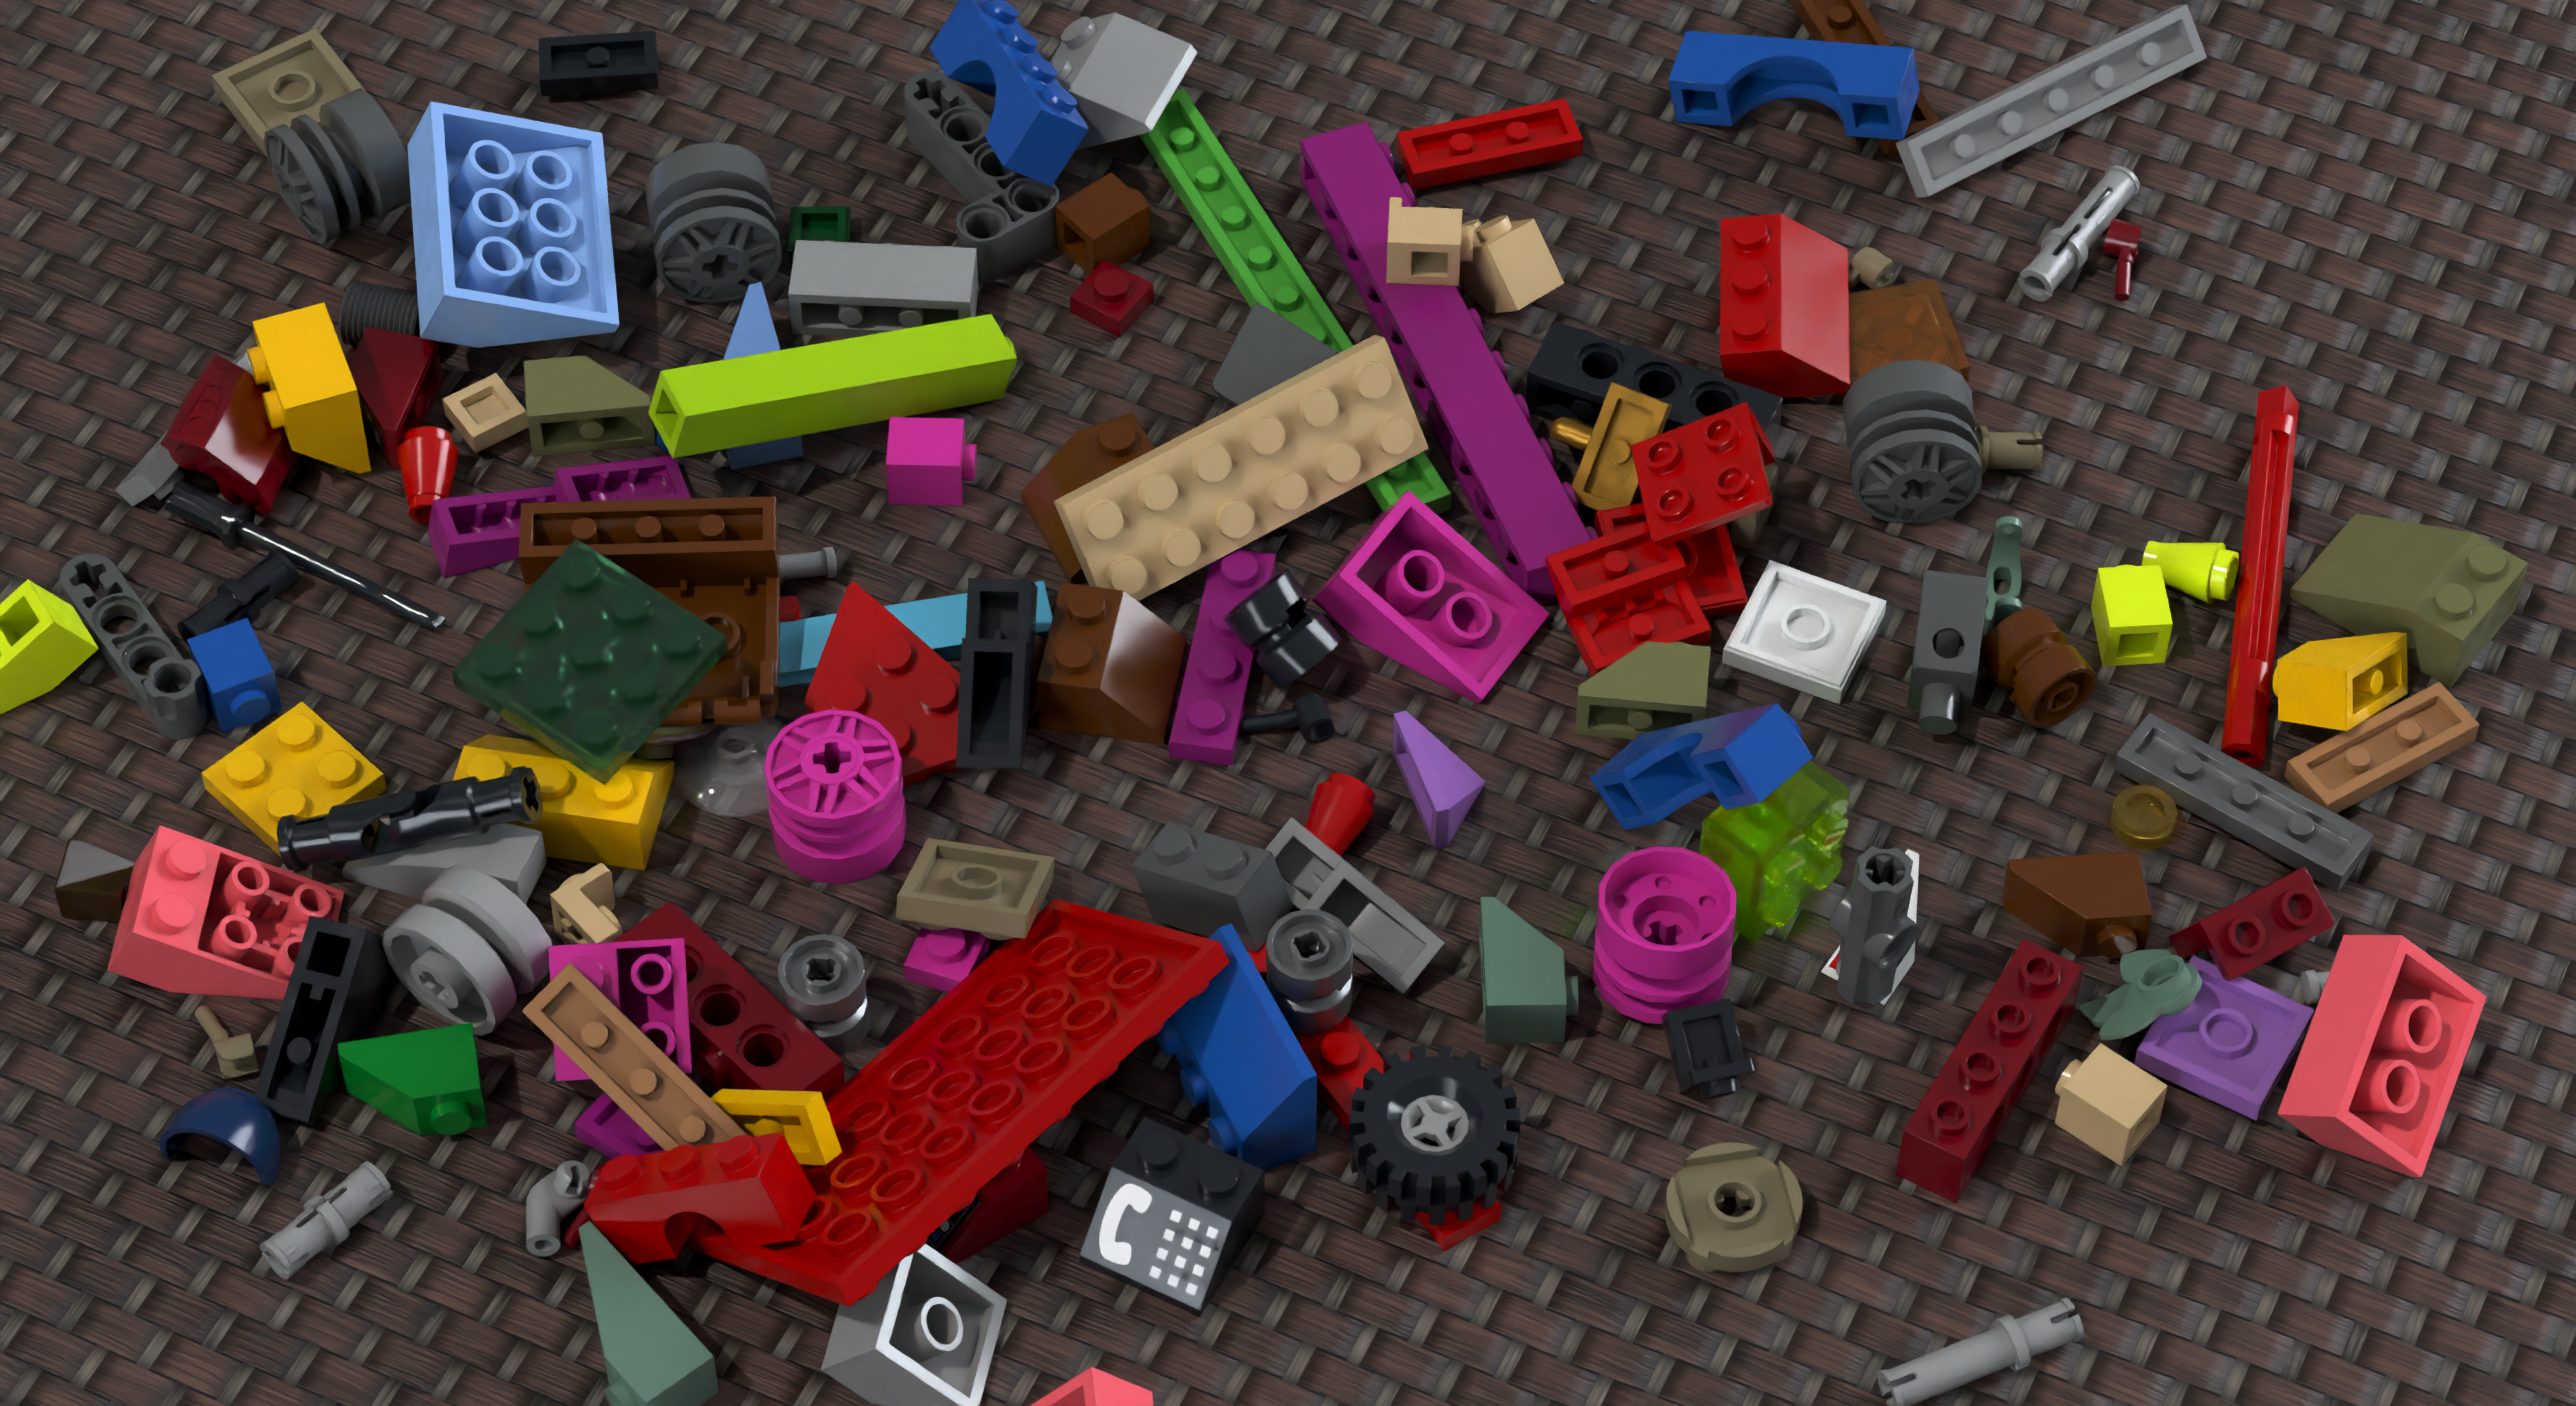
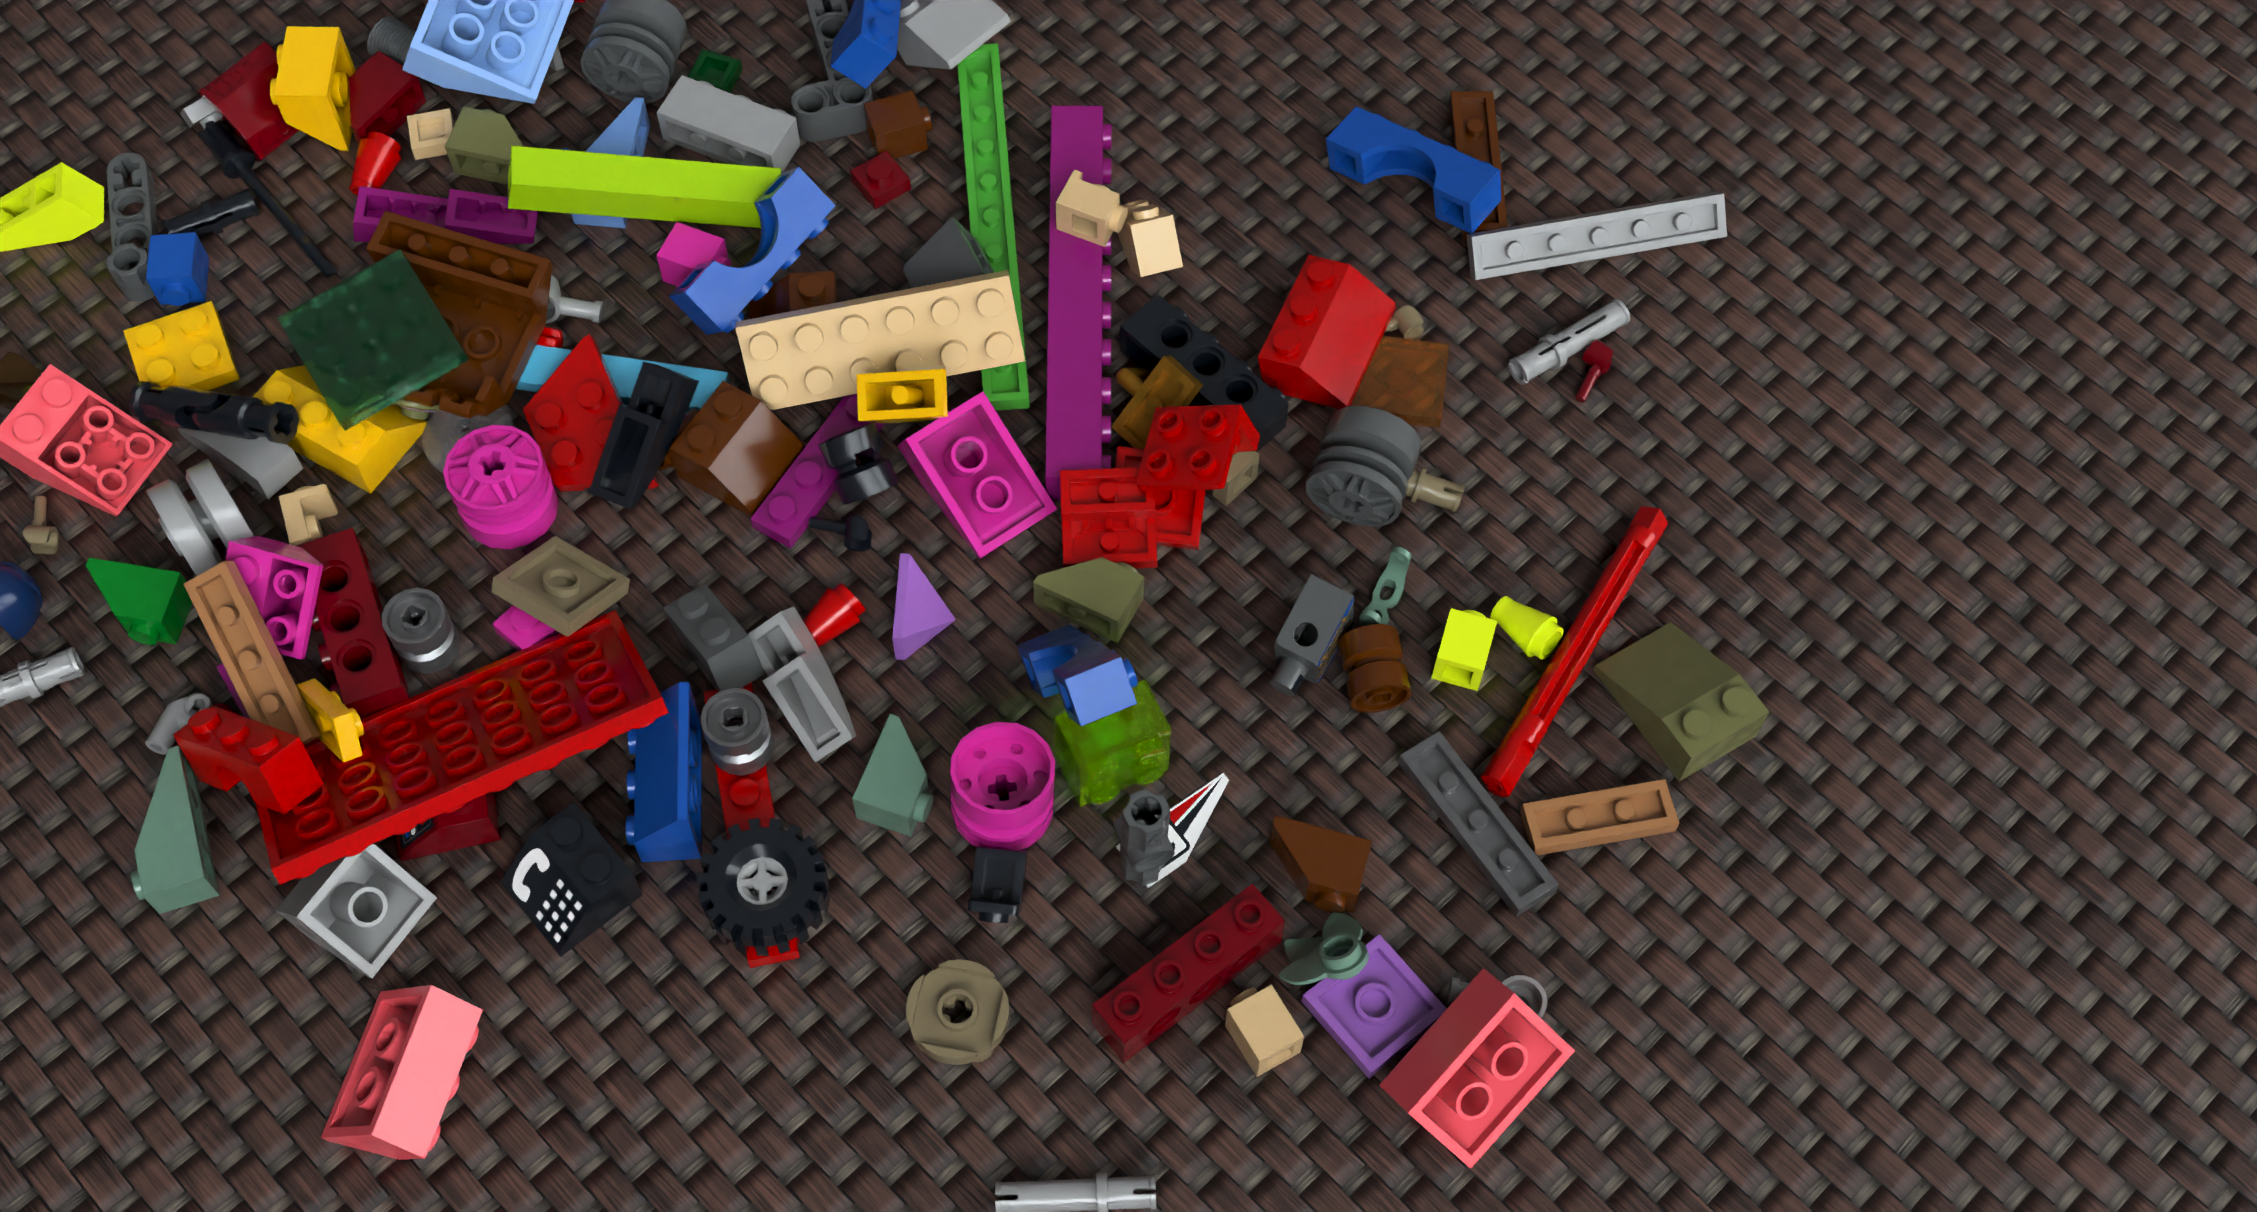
camera: 20 degrees right, 10 degrees up
black slope [254,916,395,1125] -> none
red plate [1396,98,1583,190] -> none
white tile [1722,560,1887,705] -> none
clear yellow tile [2110,785,2177,850] -> none
dark red bracket [2169,866,2334,981] -> none
yellow slope [2273,632,2408,731] -> none
none -> arch [669,167,835,335]
none -> yellow slope [856,369,948,424]

